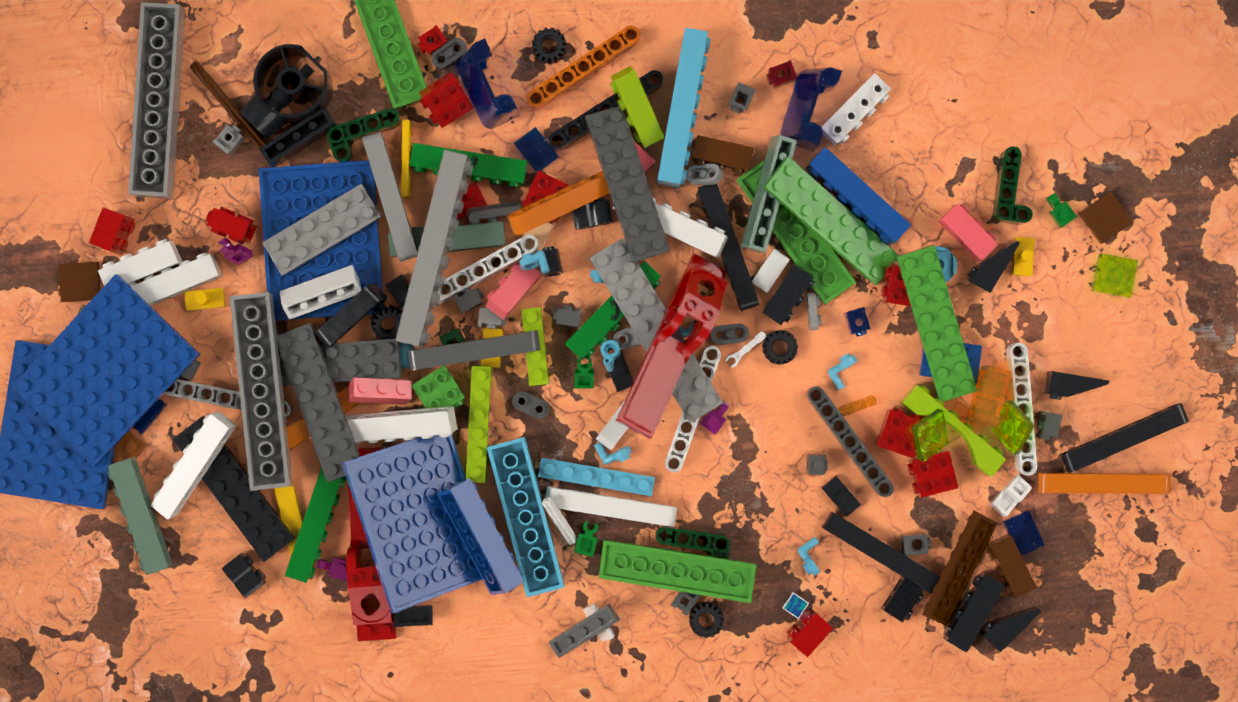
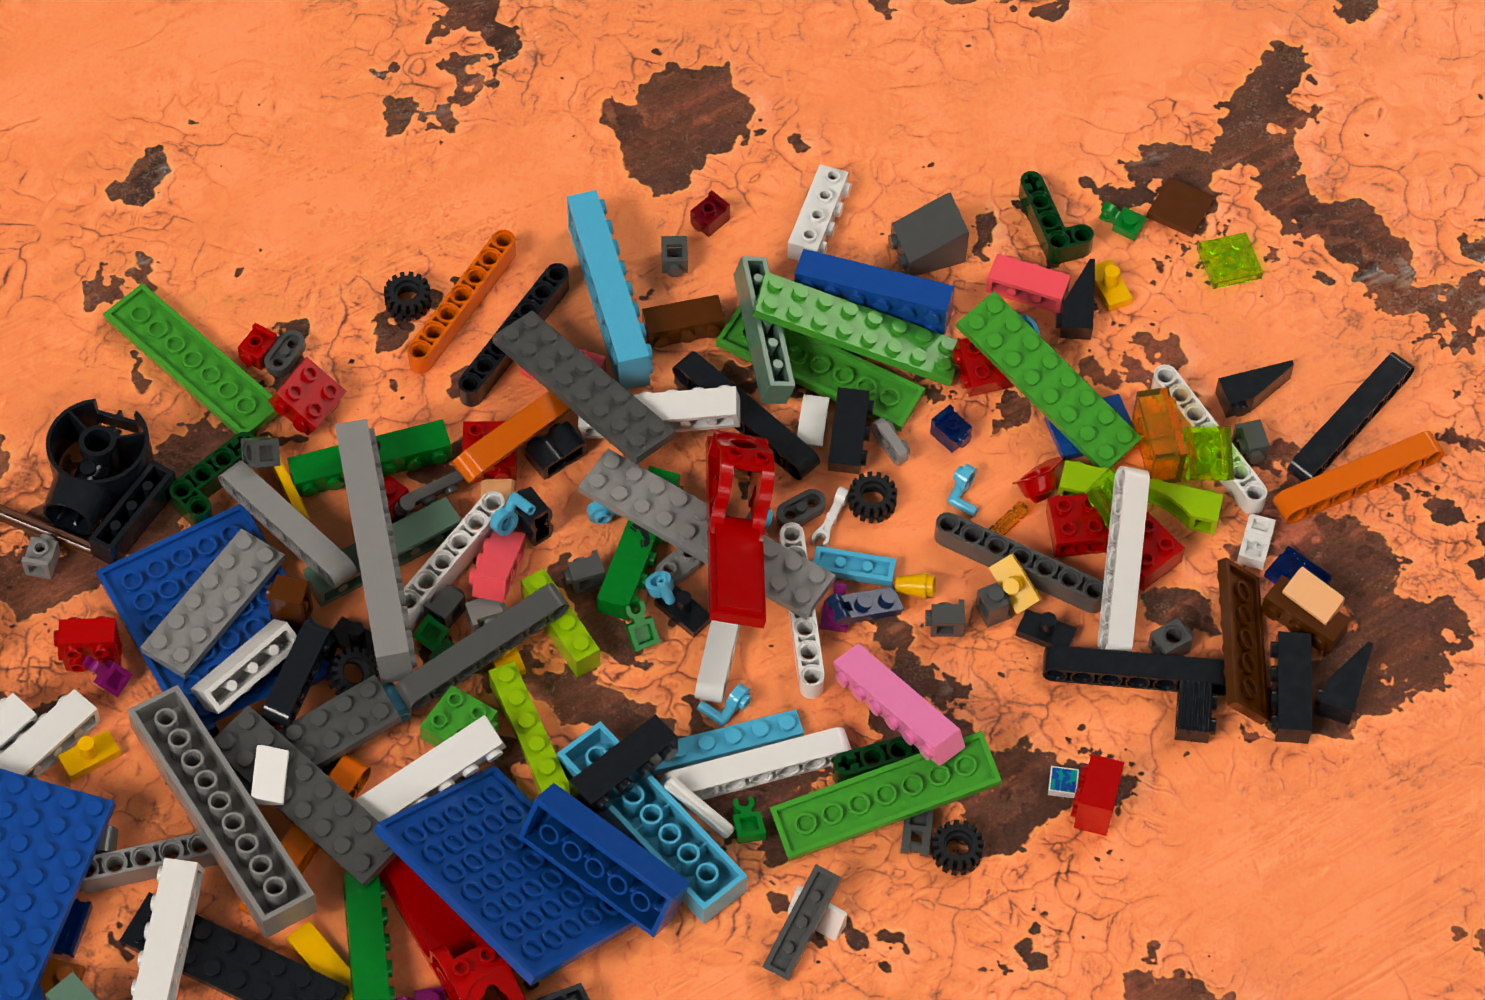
camera: 25 degrees left, 30 degrees down
coral brick [349,377,411,405] -> none
clear blue windscreen [456,38,520,129] -> none
dark grey plate [512,392,549,419] -> none
clear blue plate [514,127,559,174] -> none
lime brick [609,66,665,148] -> none
light grey plate [686,164,723,186] -> none
clear blue windscreen [780,67,842,151] -> none
medium azure plate [798,537,821,576] -> none
none -> dark grey brick [241,436,280,468]
none -> white slope [251,745,289,805]
none -> reddish brown brick [266,574,314,630]
none -> green plate [412,614,452,652]
none -> black brick [569,714,678,814]
none -> medium azure plate [813,546,896,587]
none -> dark blue plate [826,586,904,625]
none -> bright pink brick [833,643,965,767]
none -> dark grey slope [888,192,969,276]
none -> yellow cone [895,572,936,599]
none -> dark grey brick [925,599,965,637]
none -> yellow tile [989,553,1041,614]
none -> red piece [1012,457,1063,503]
none -> white beam [1097,466,1150,652]
none -> light nougat slope [1282,567,1345,625]

